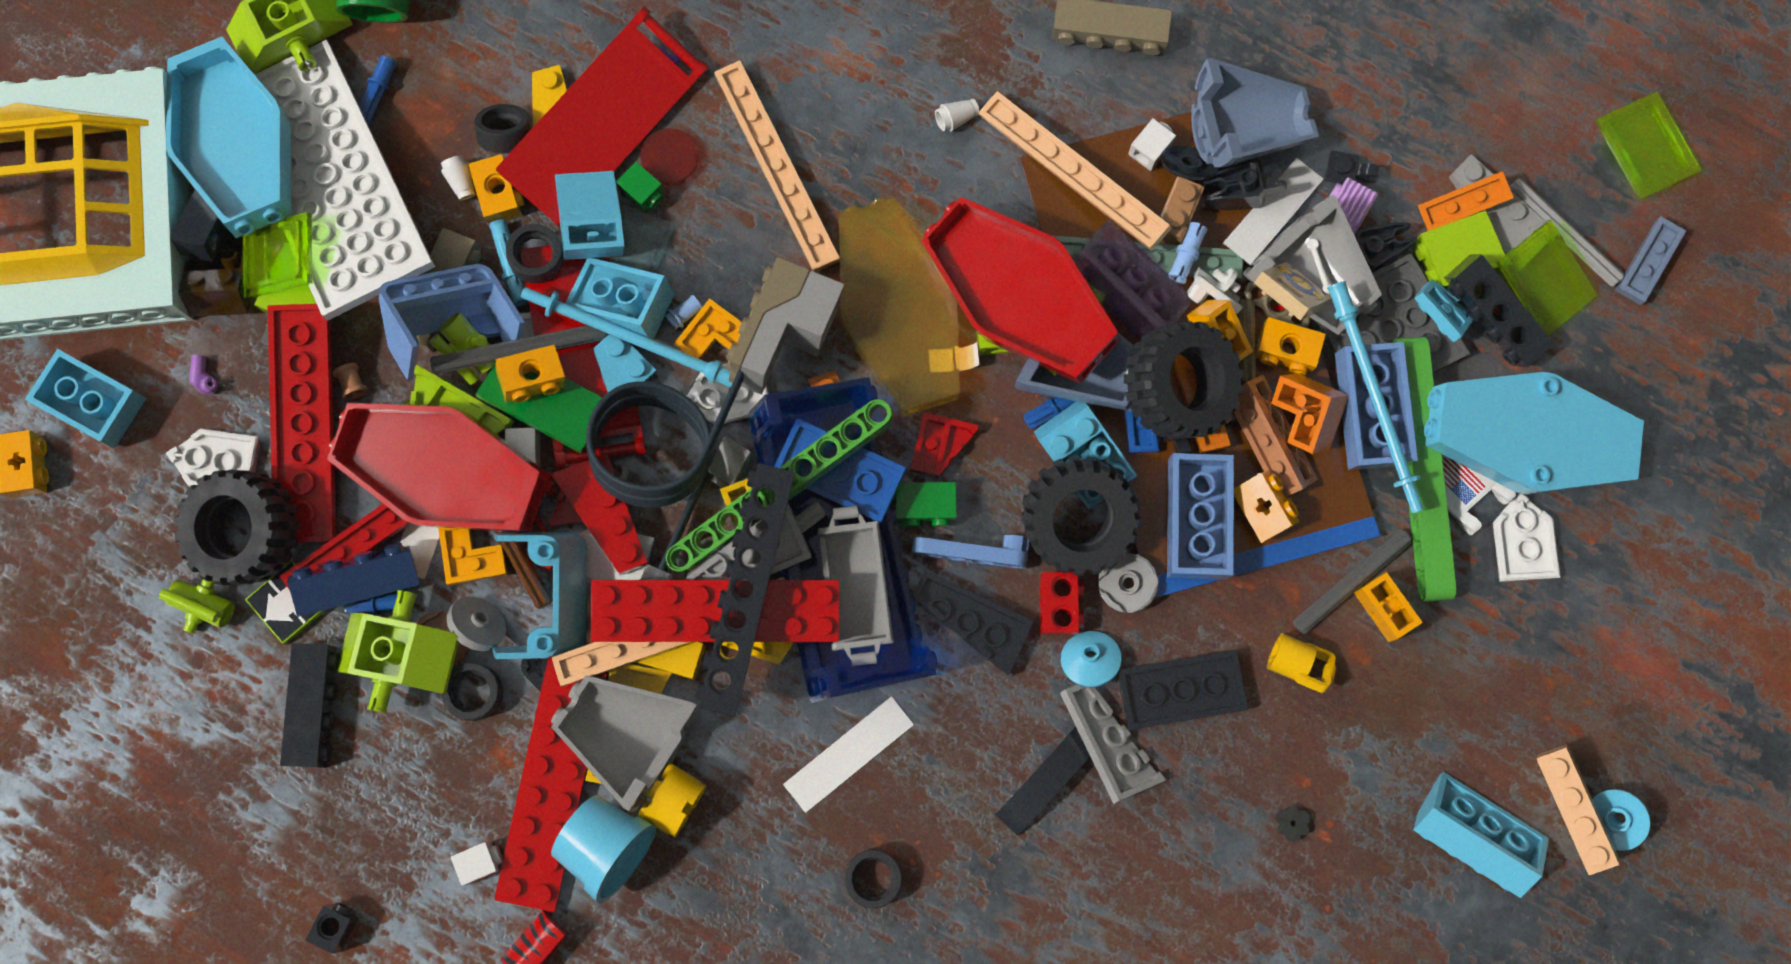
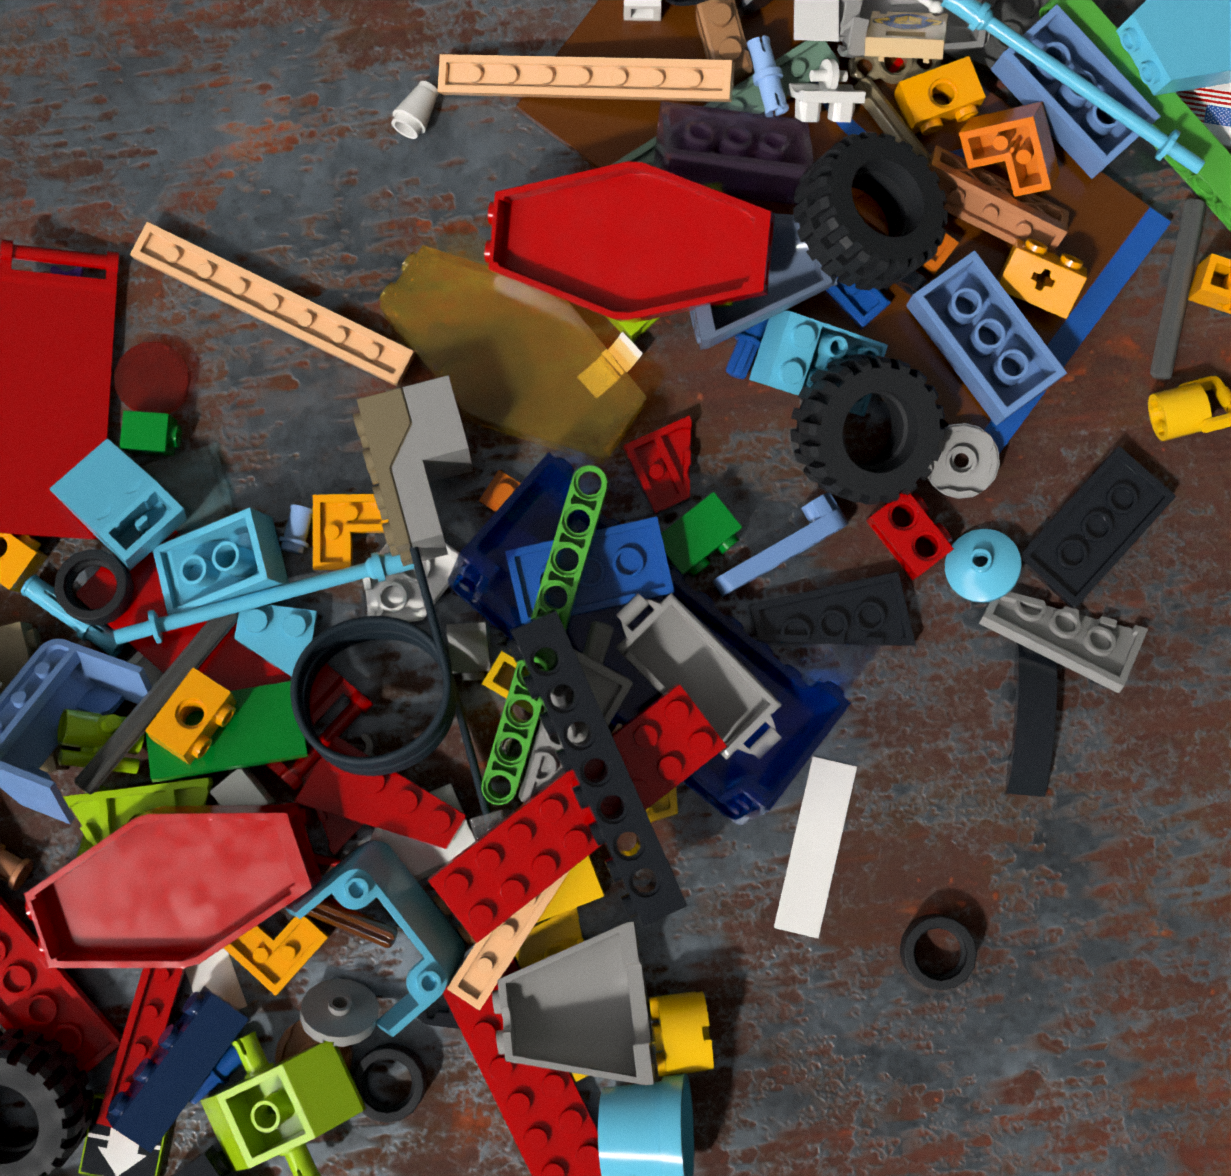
camera: 35 degrees left, 5 degrees up
light orange brick [1187,300,1253,362] -> none

